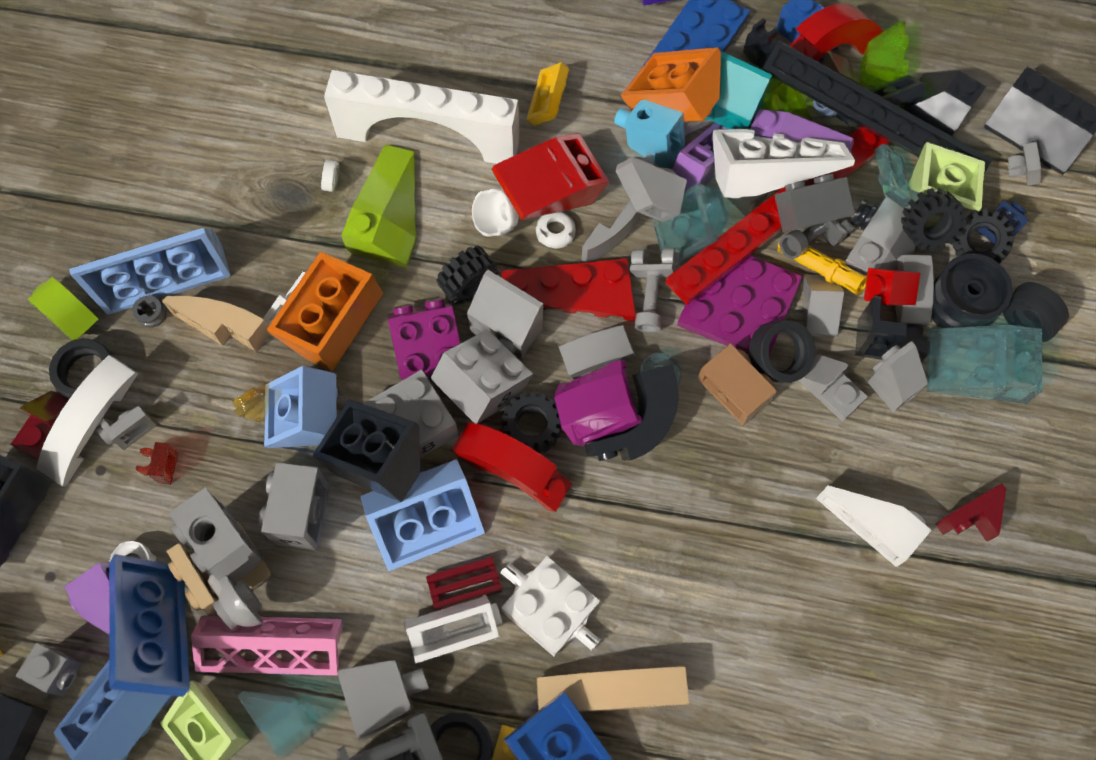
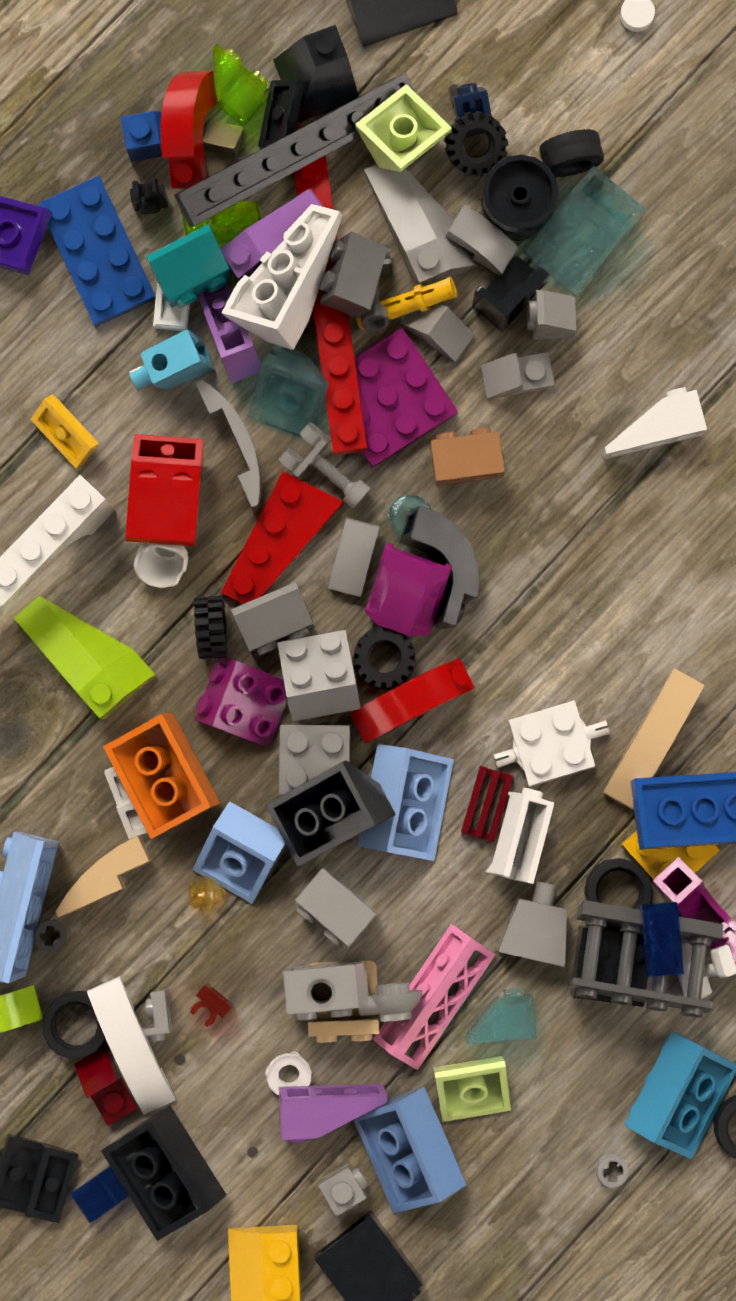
camera: 55 degrees left, 15 degrees up
blue plate [109,554,190,697] -> none
white tile [321,159,339,192] -> none
white piece [536,212,576,249] -> none
light grey slope [616,156,687,222] -> none
orange slope [621,47,721,121] -> none
black tyre [748,320,816,383] -> none
black bush [851,199,878,231] -> none
red brick [864,268,920,306] -> none
clear light blue plate [875,144,913,208] -> none
black tyre [901,188,968,252] -> none
dark red slope [935,483,1006,542] -> none
light grey tile [1008,142,1041,186] -> none

